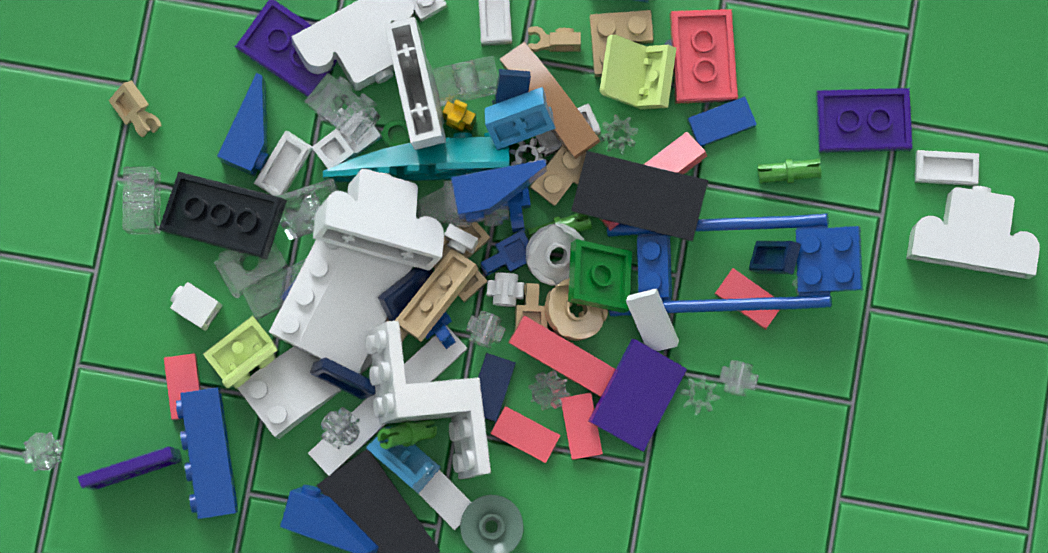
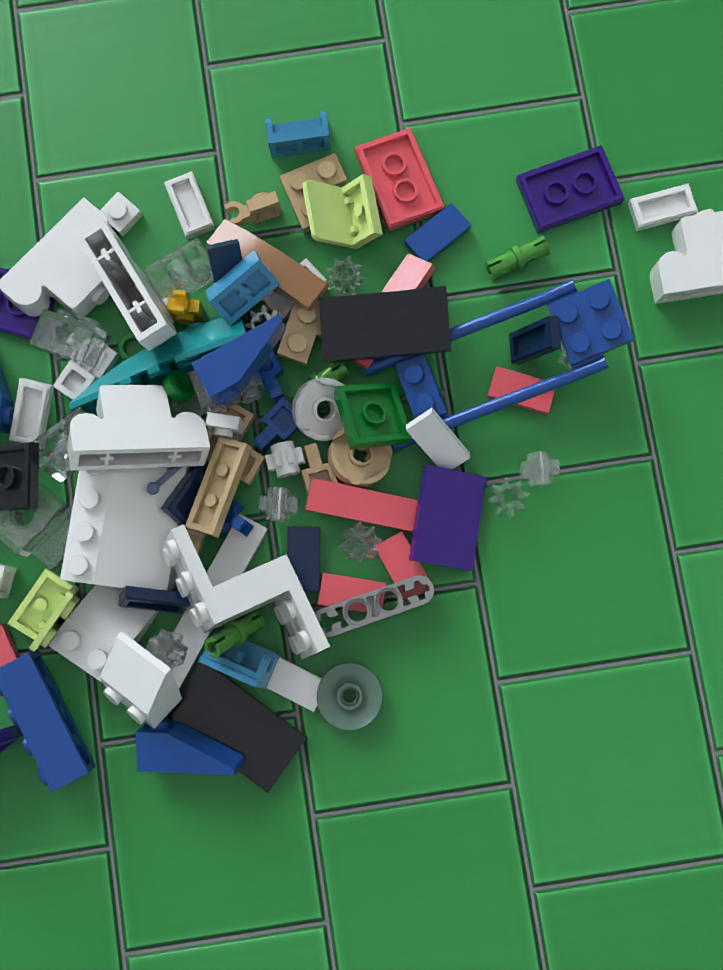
camera: 15 degrees left, 0 degrees up
none -> white slope [100,632,182,729]
none -> sand blue hinge [146,467,182,495]
none -> green tile [162,370,195,403]
none -> light grey beam [315,575,434,637]

